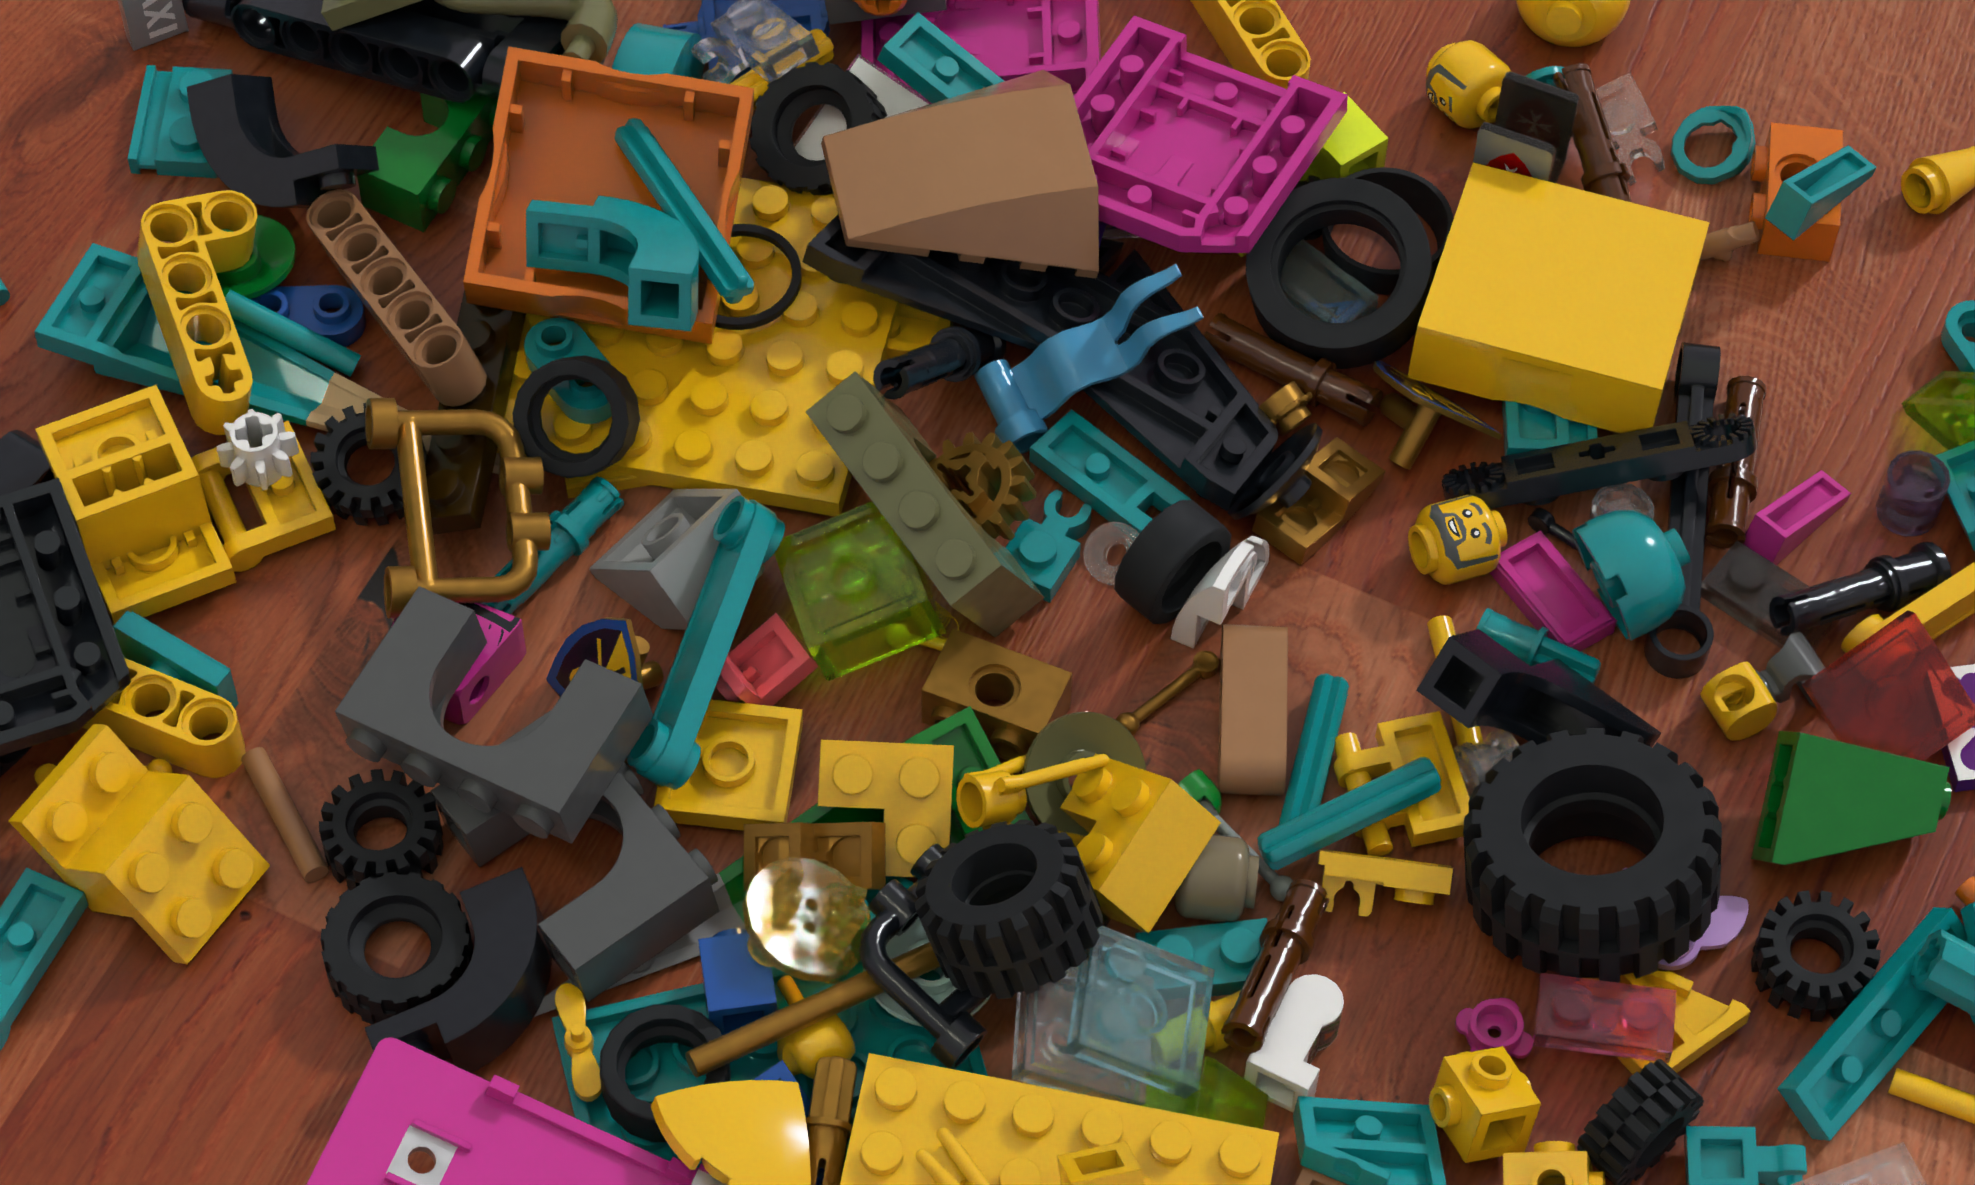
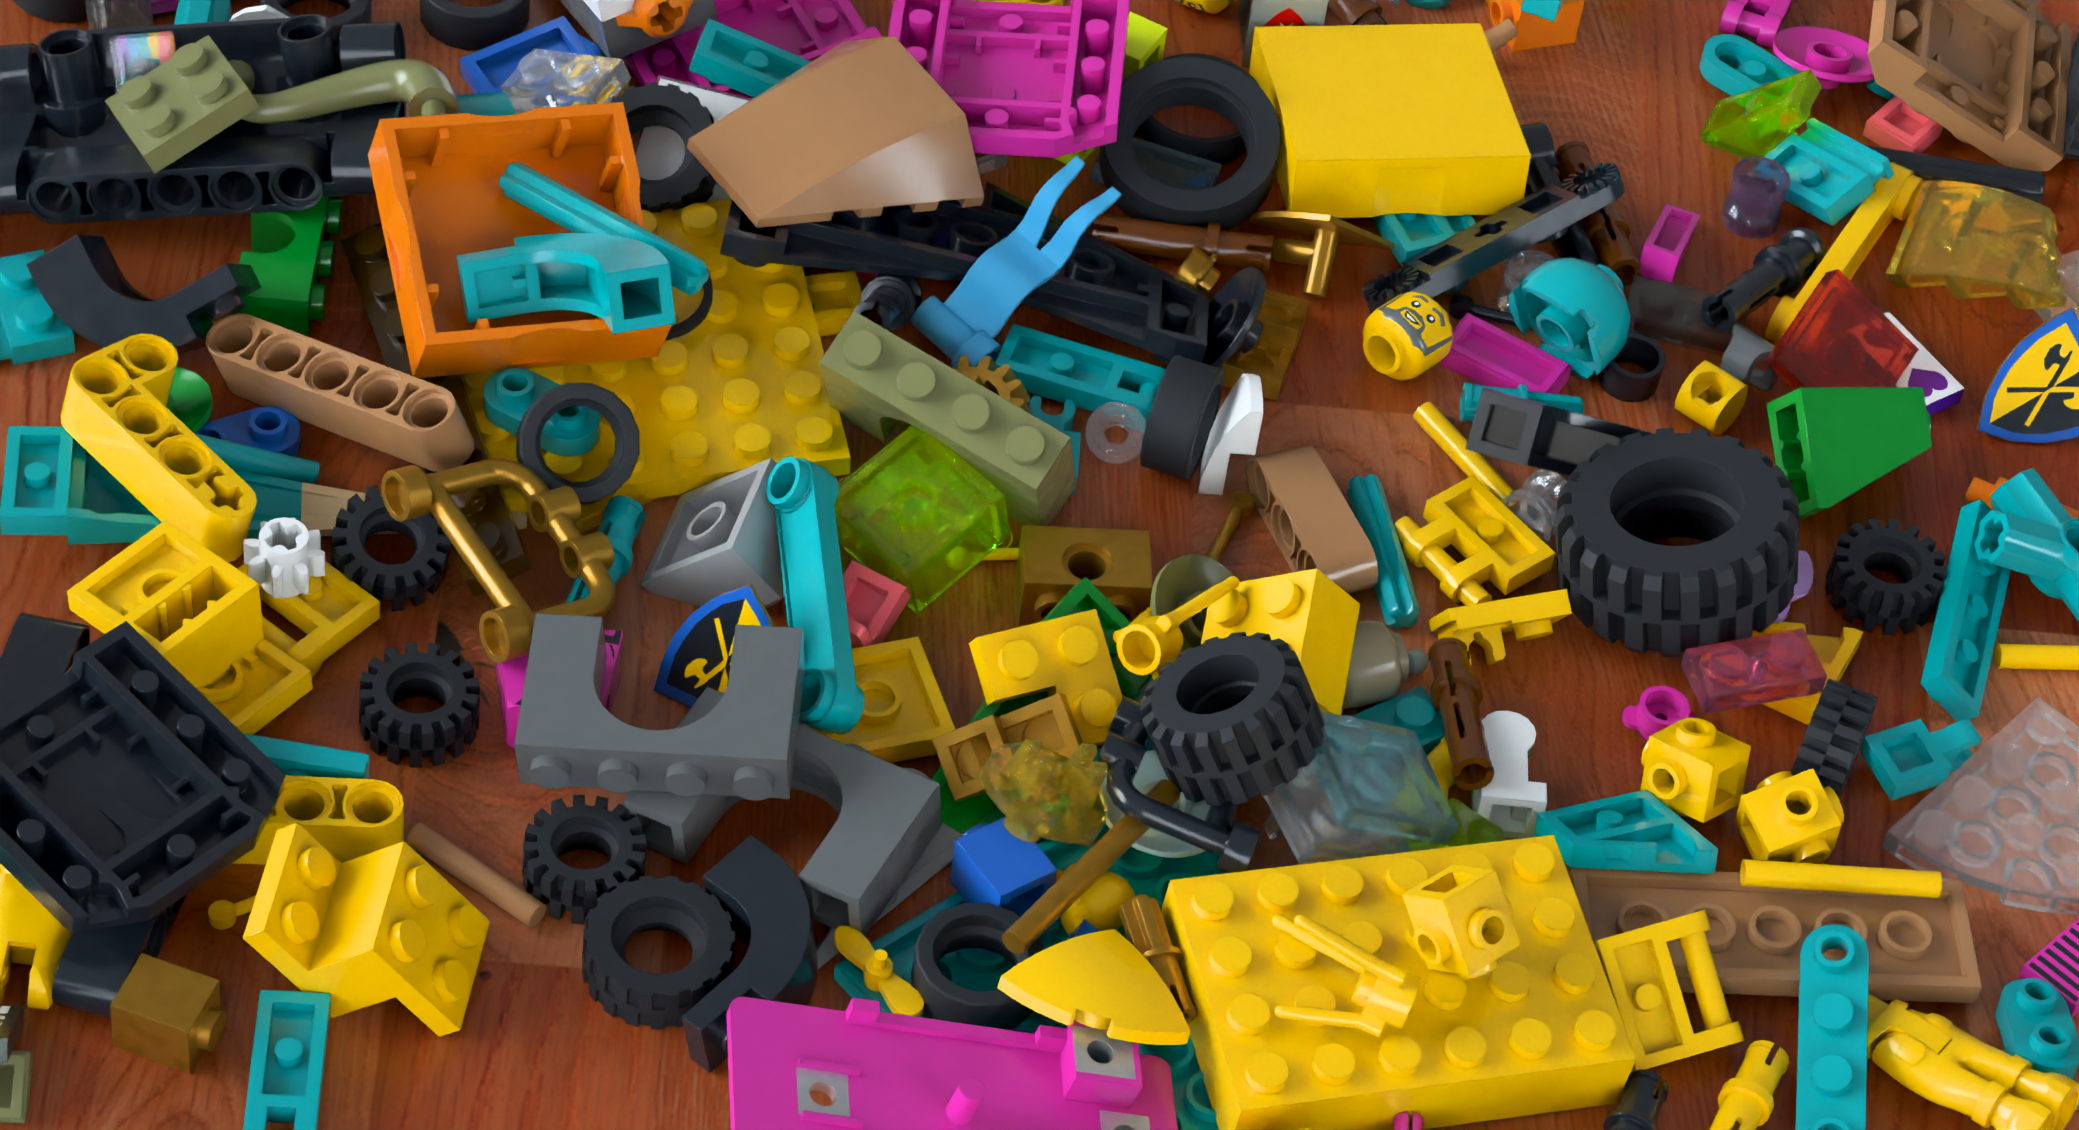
camera: 30 degrees left, 10 degrees down
teal axle [1257,757,1441,870] -> none
none -> black tyre [359,642,480,768]

